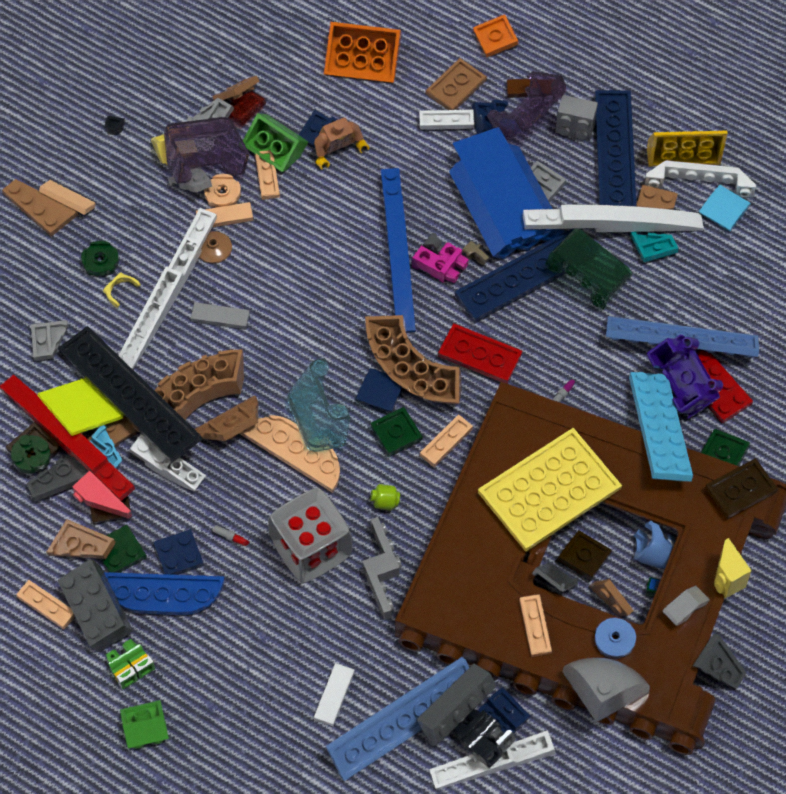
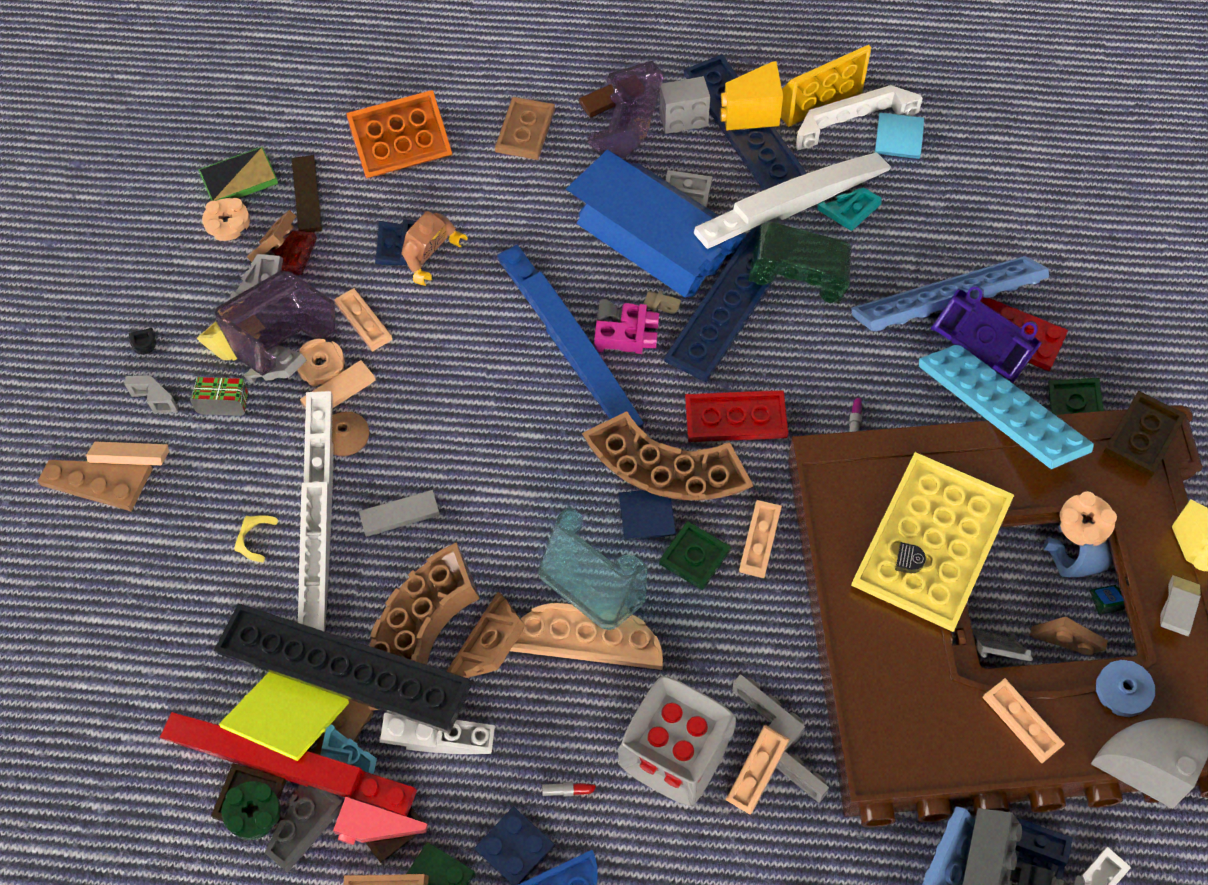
camera: 25 degrees left, 0 degrees up
light grey wing [31,320,68,361] -> none
dark green plate [81,241,119,276] -> none
bright green slope [241,113,308,172] -> none
lime head [370,484,400,511] -> none
white plate [419,110,474,130] -> none
dark blue slope [471,99,508,134] -> none
orange plate [473,14,519,58] -> none
dark brown plate [557,530,612,581] -> none
medium nougat wing [637,185,678,210] -> none
none -> light grey slope [125,375,178,413]
none -> piece [190,377,249,416]
none -> tile [198,147,278,201]
none -> light nougat plate [202,198,250,241]
none -> dark brown tile [291,155,323,235]
none -> yellow slope [720,61,783,130]
none -> light nougat tile [726,725,790,814]
none -> black tile [895,542,926,574]
none -> light nougat plate [1059,491,1117,546]

